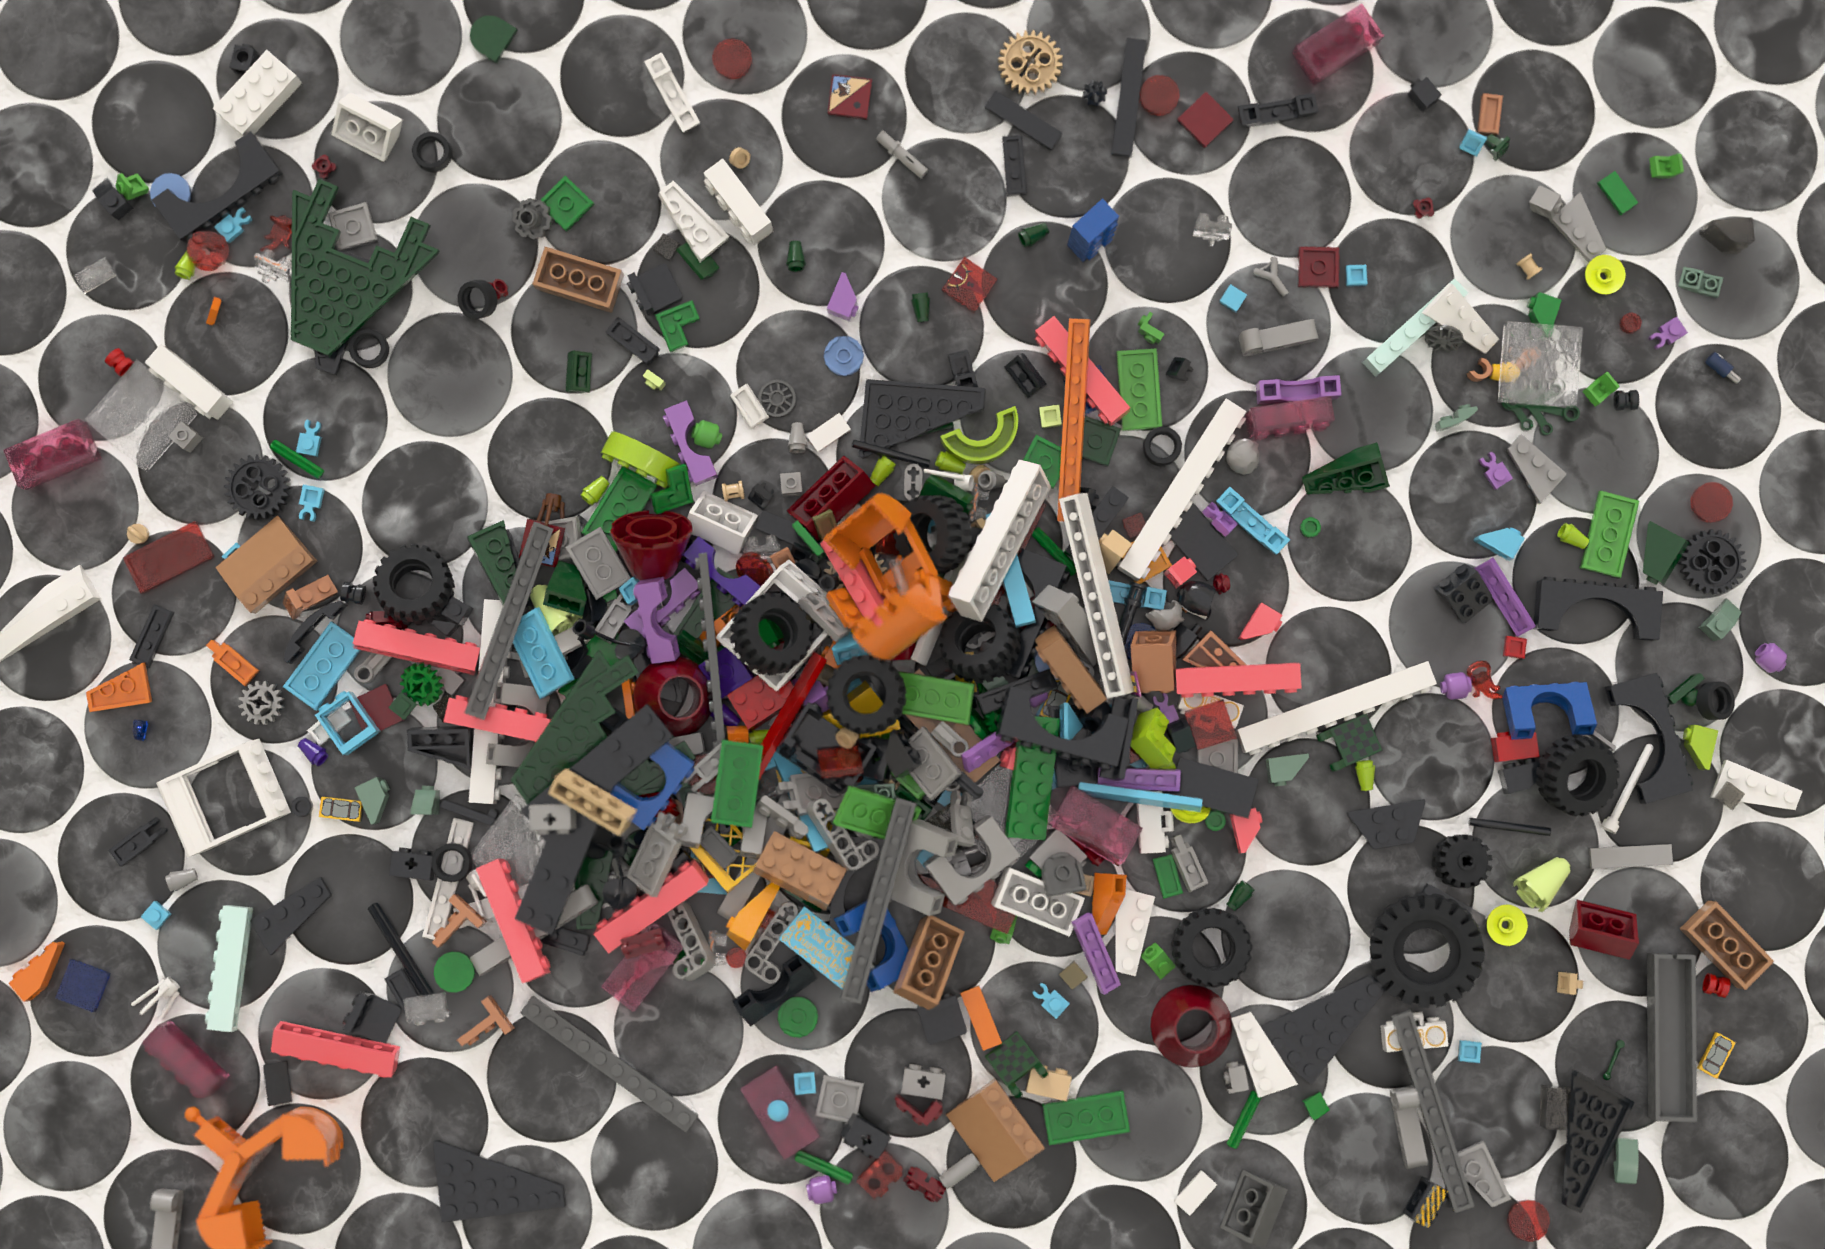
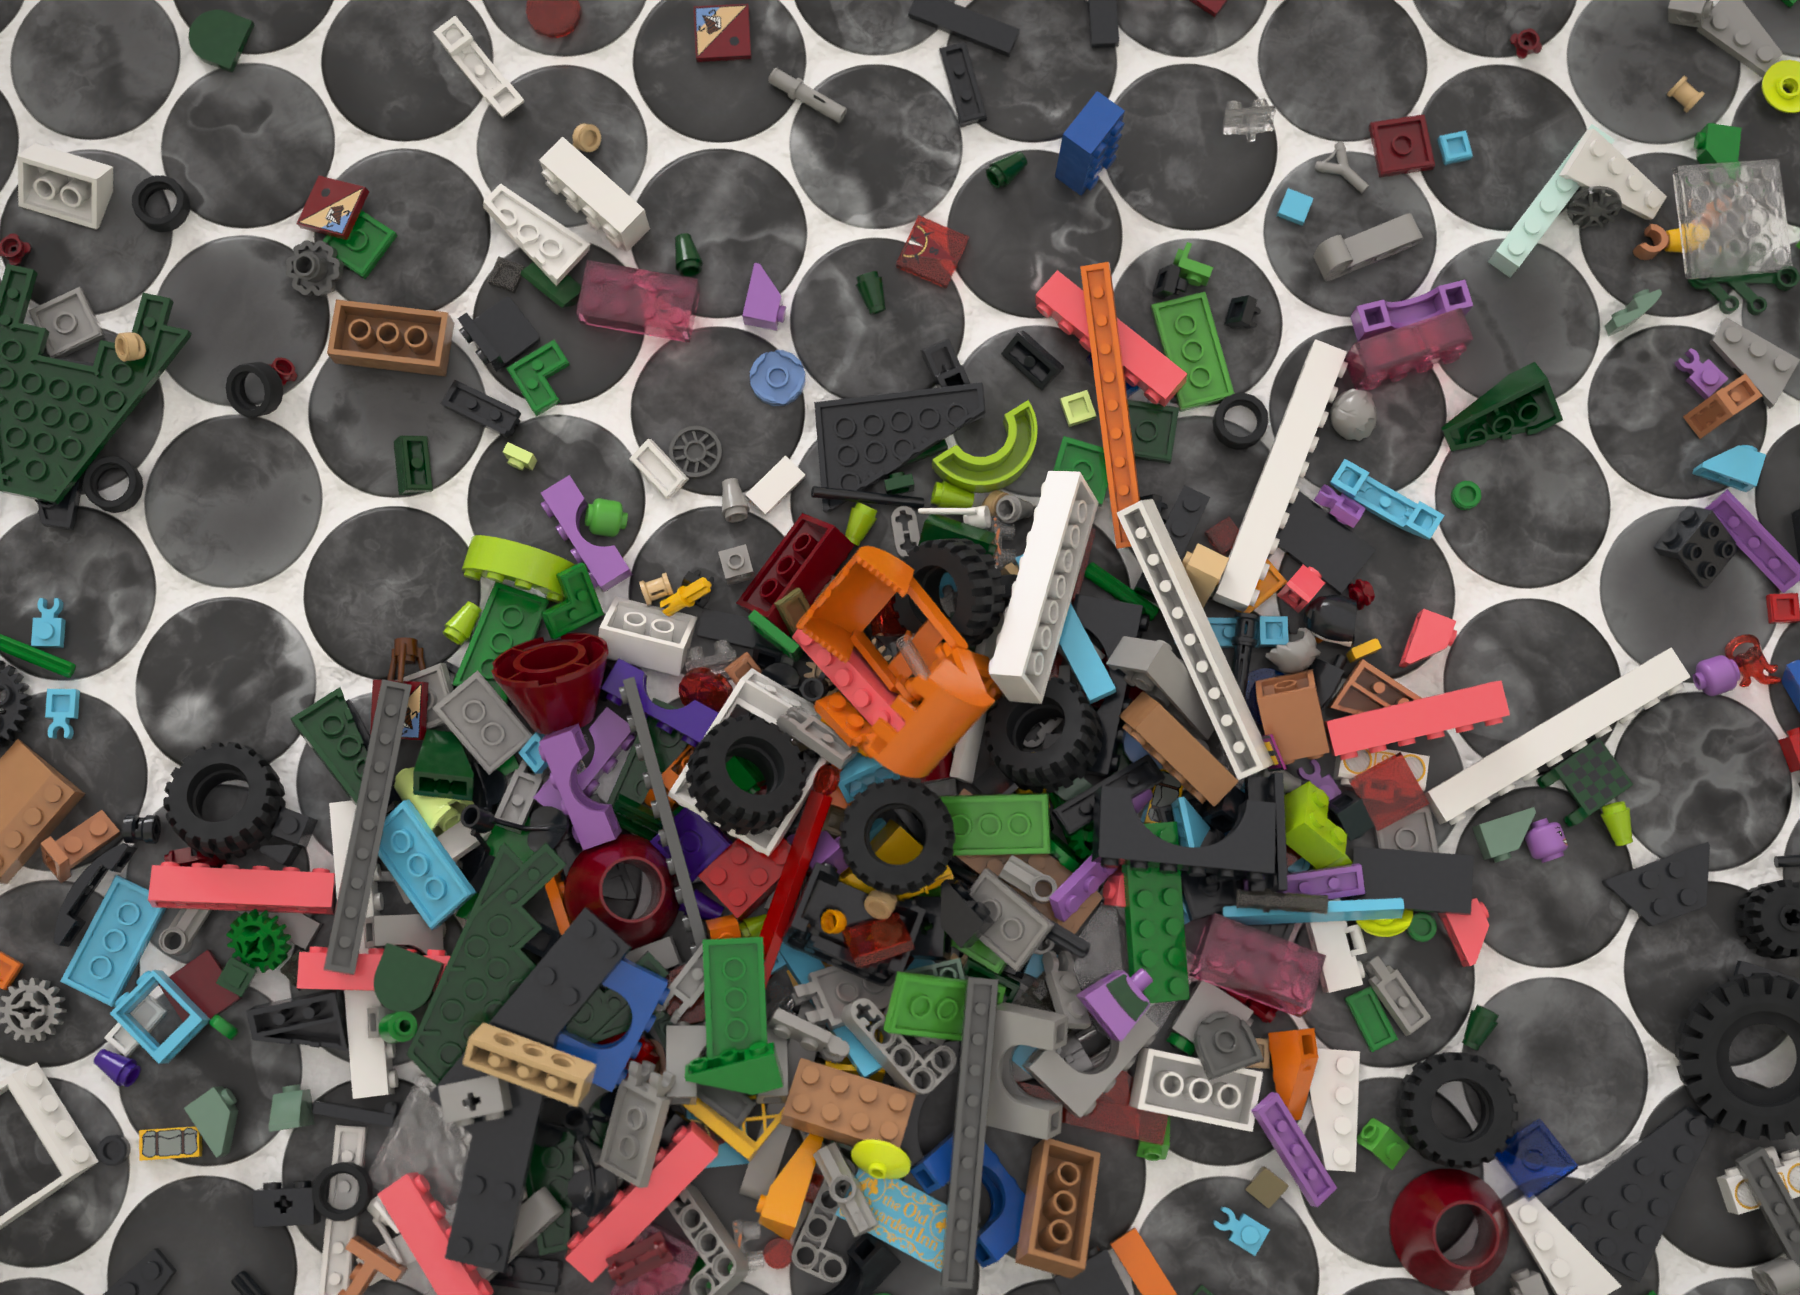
camera: 10 degrees left, 5 degrees down
none -> tan tile [115,332,146,361]
none -> green tile [208,1014,238,1040]
none -> tile [296,176,369,240]
none -> dark green tile [374,943,445,1012]
none -> green brick [379,1011,418,1044]
none -> clear pink brick [576,260,700,343]
none -> yellow axle [660,577,712,617]
none -> green slope [684,1042,783,1095]
none -> clear red tile [813,764,840,796]
none -> light grey piece [813,1142,879,1237]
none -> light orange hinge [821,909,847,934]
none -> neon yellow dish [851,1140,911,1179]
none -> dark green plate [884,472,915,495]
none -> medium lavender torso [1076,968,1153,1042]
none -> black tile [1152,264,1188,300]
none -> clear smoke pin [1236,888,1328,914]
none -> yellow tile [1346,638,1382,663]
none -> clear blue tile [1495,1118,1578,1202]
none -> medium lavender head [1524,818,1568,863]
none -> nougat bracket [1683,373,1763,439]

